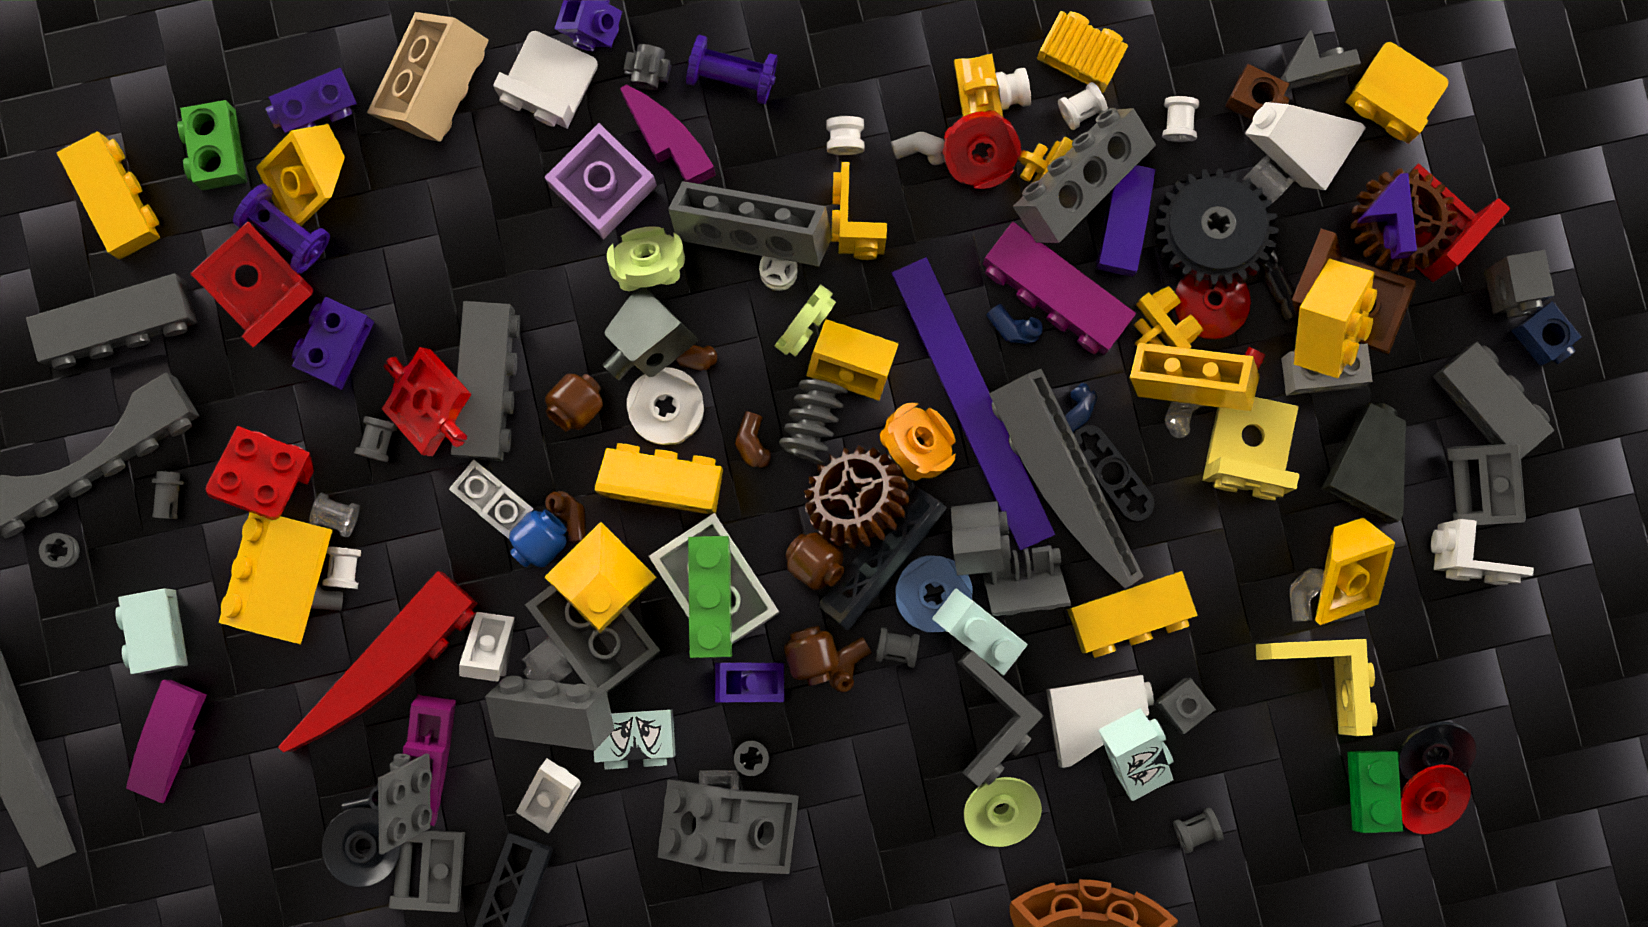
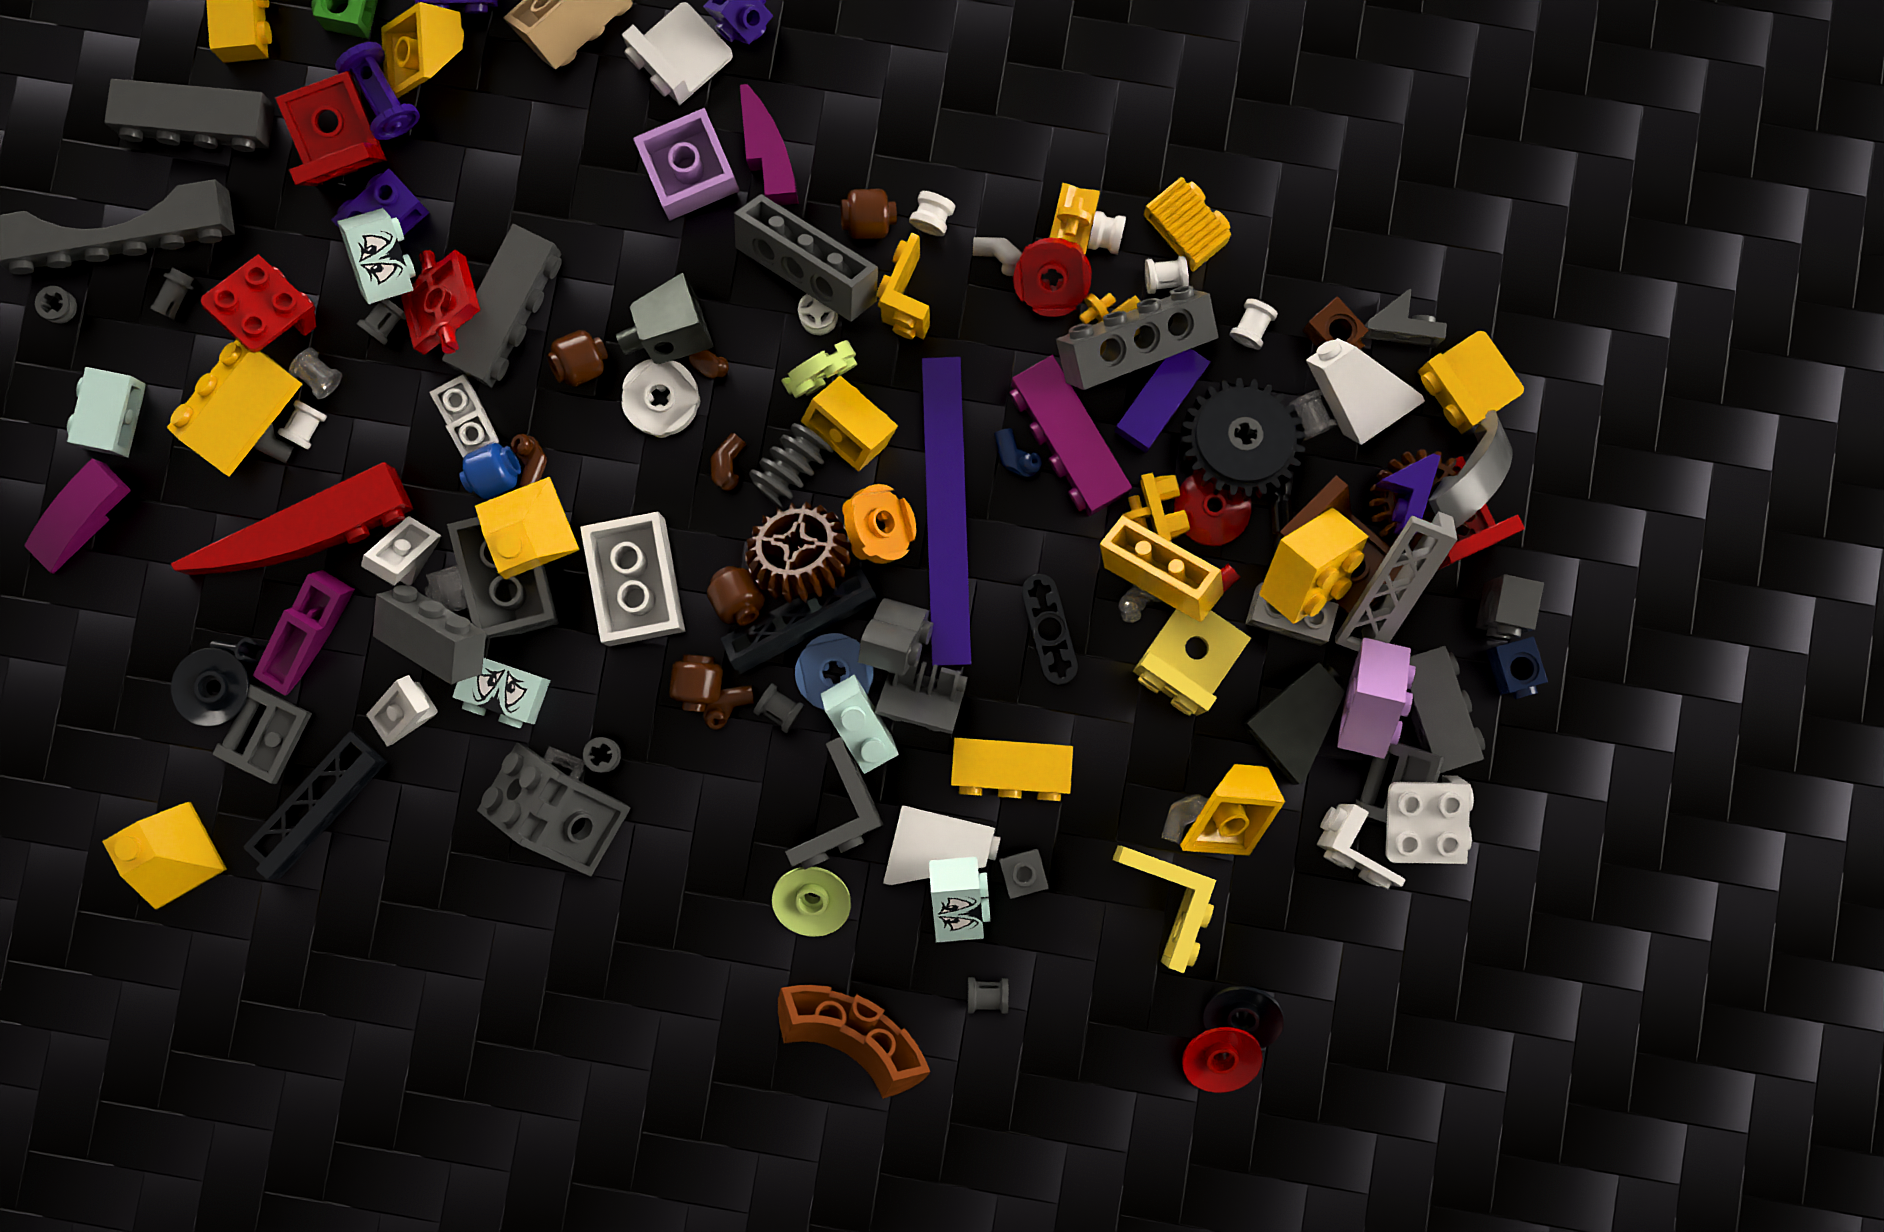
camera: 30 degrees right, 0 degrees up
dark grey hinge [378,753,432,855] -> none
yellow slope [595,443,723,515] -> none
yellowish green plate [607,227,685,291] -> none
dark grey gear [623,44,672,90] -> none
dark purple hose [686,35,778,105] -> none
bright green brick [688,536,732,658] -> none
dark purple slope [715,663,784,702] -> none
dark grey slope [989,369,1144,588] -> none
dark blue arm [1065,383,1098,433] -> none
green brick [1347,750,1403,833] -> none
none -> light aqua brick [337,208,416,304]
none -> reddish brown head [841,189,897,239]
none -> light grey fence [1335,511,1457,652]
none -> lavender brick [1337,637,1416,759]
none -> white bracket [1386,775,1474,864]
none -> dark grey slope [1428,410,1513,529]

